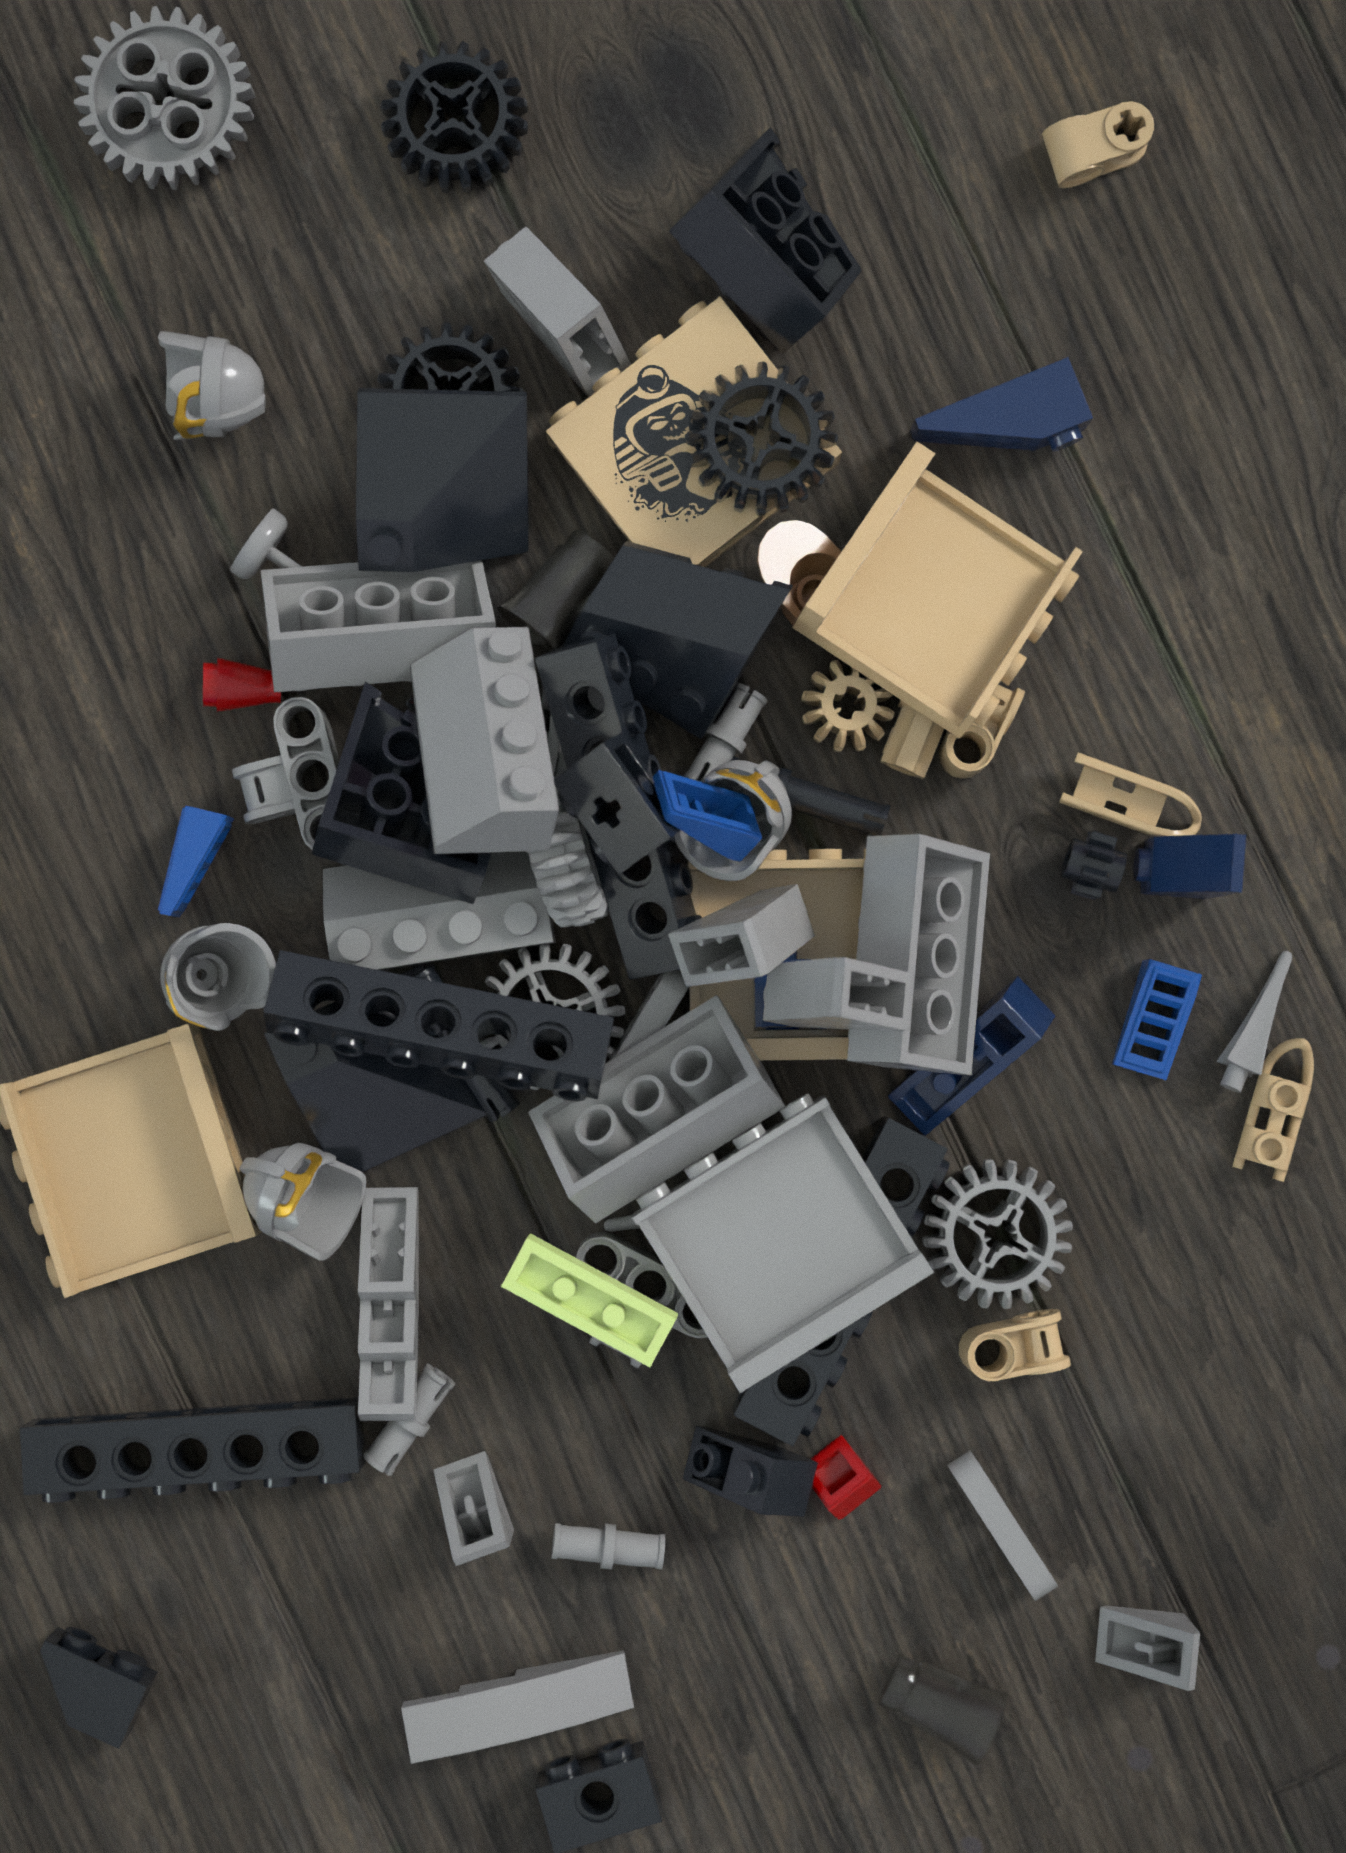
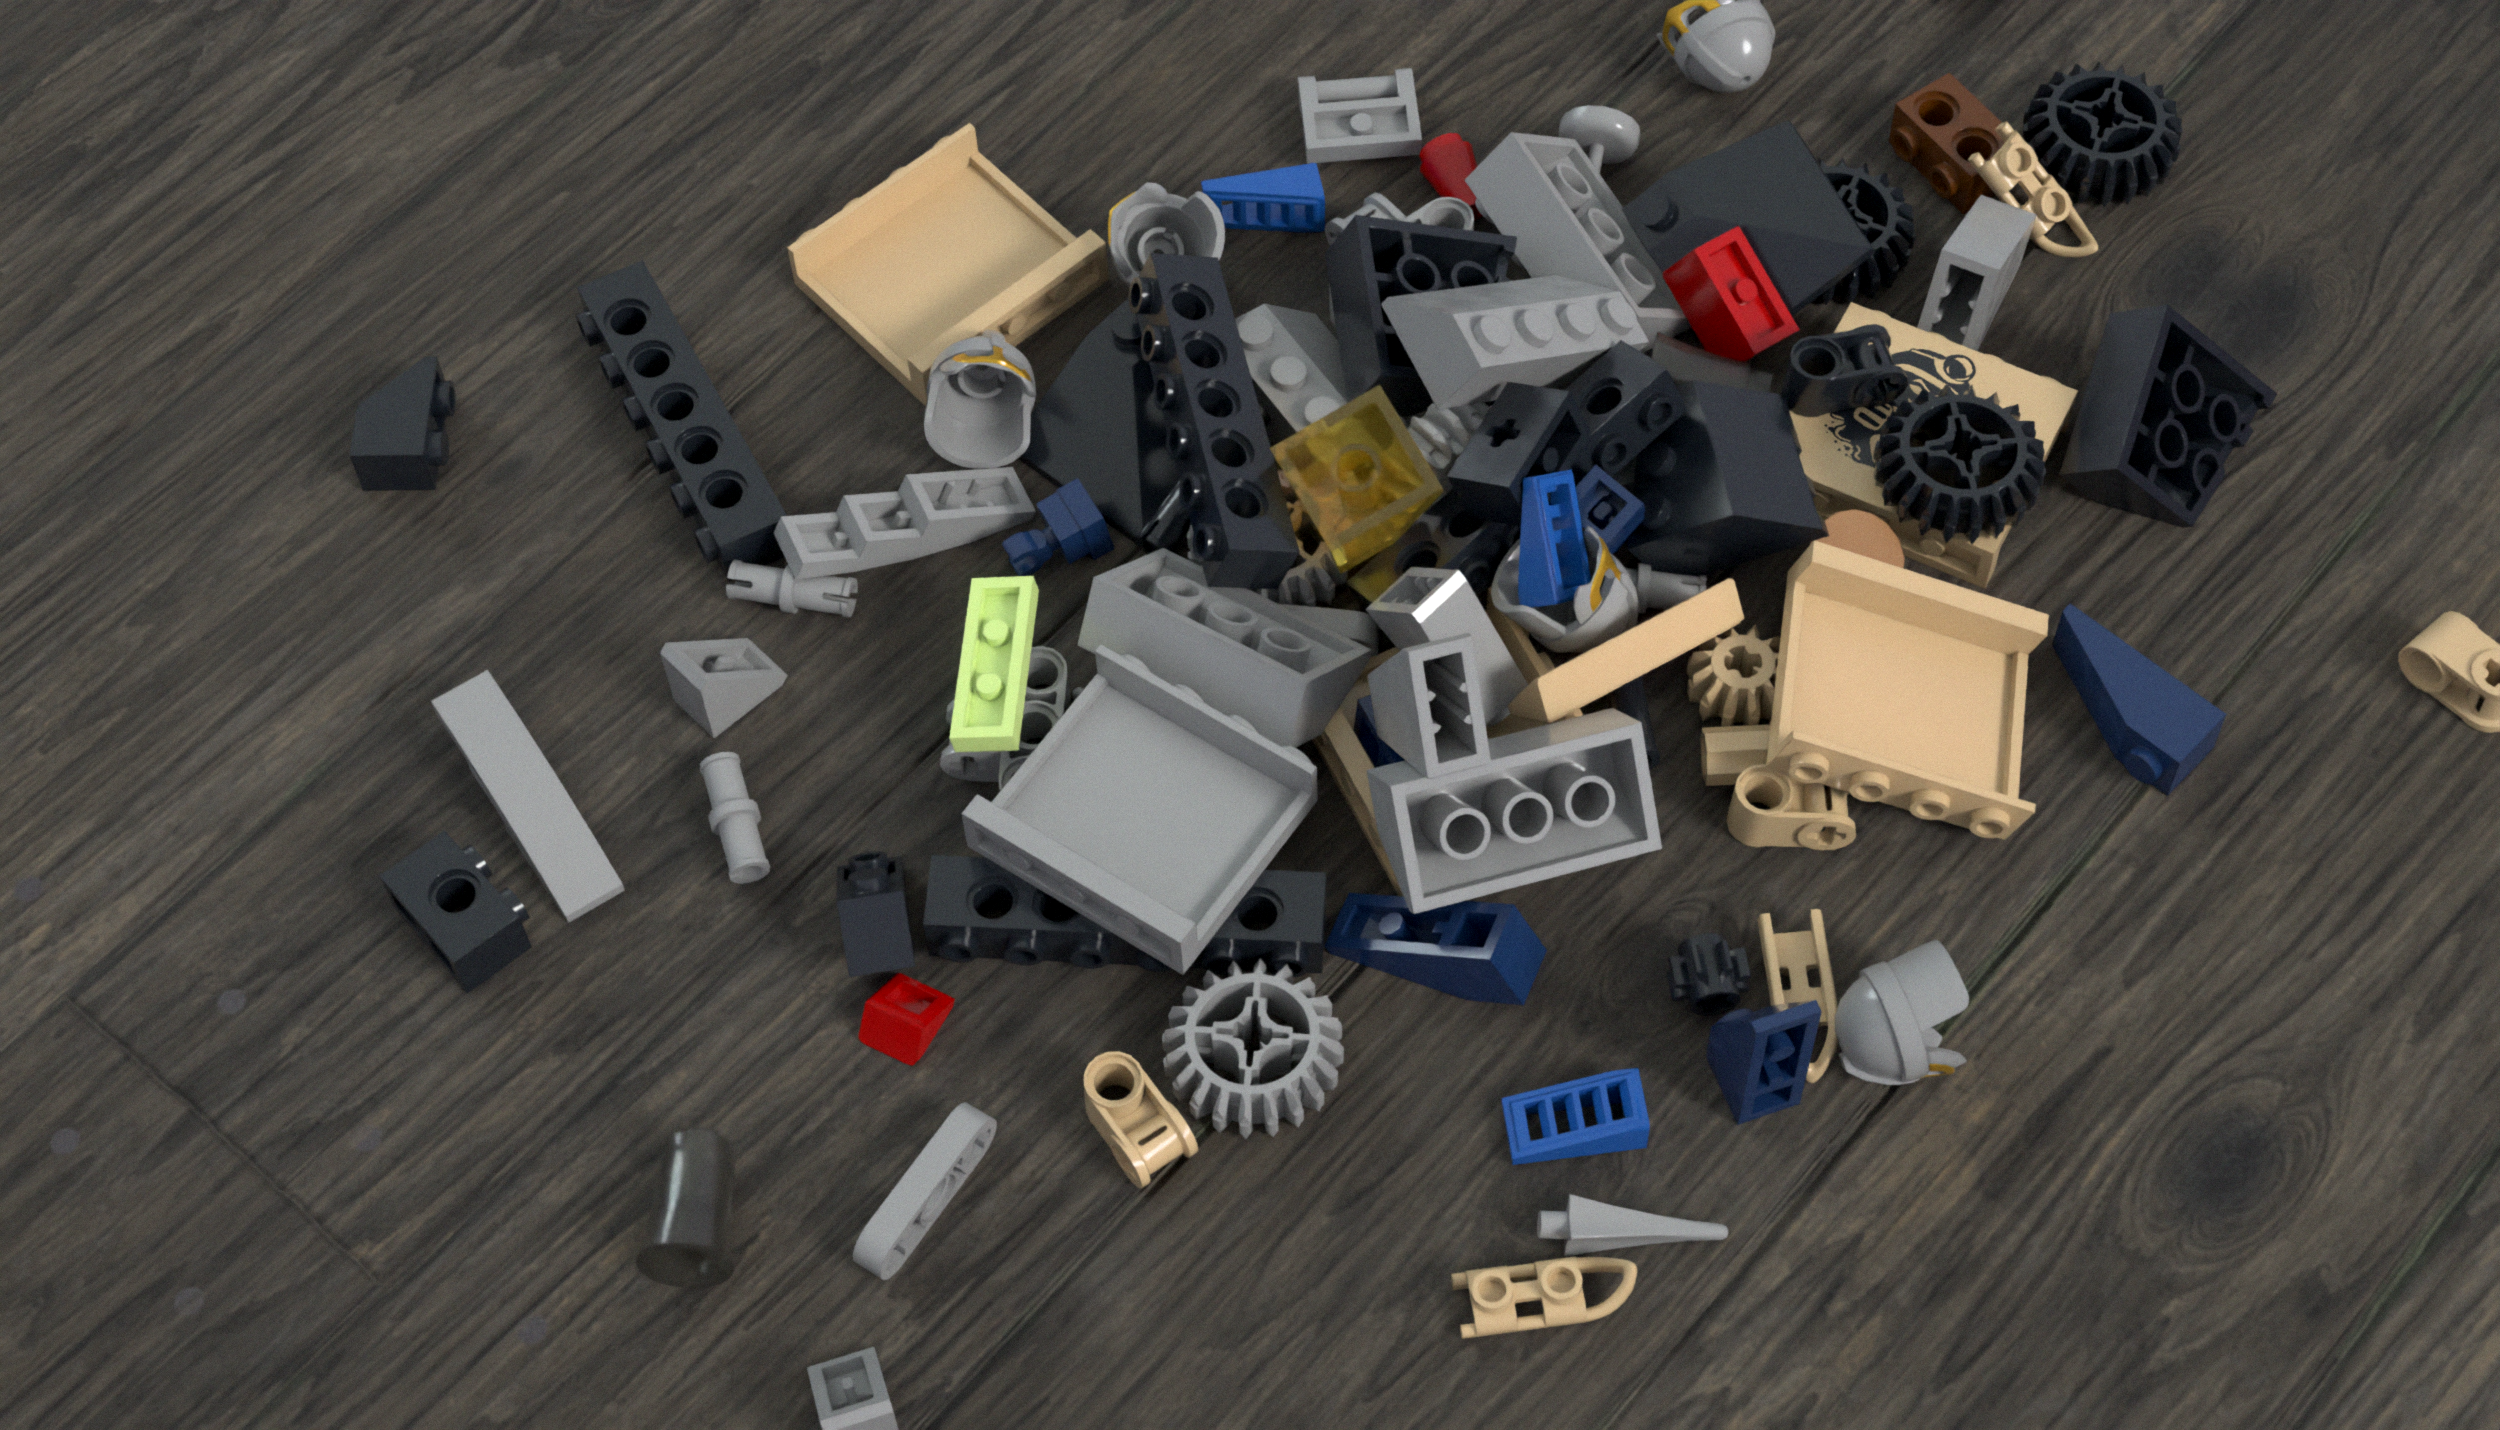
camera: 70 degrees right, 30 degrees down
none -> dark blue piece [1002,478,1115,576]
none -> clear yellow slope [1270,385,1444,574]
none -> light grey plate [1297,68,1422,164]
none -> tan slope [1508,578,1745,724]
none -> dark blue piece [1575,465,1645,554]
none -> red panel [1662,226,1800,376]
none -> black piece [1781,324,1908,417]
none -> light grey helmet [1834,939,1969,1085]
none -> reddish brown brick [1888,73,2005,215]
none -> tan piece [1968,121,2098,258]

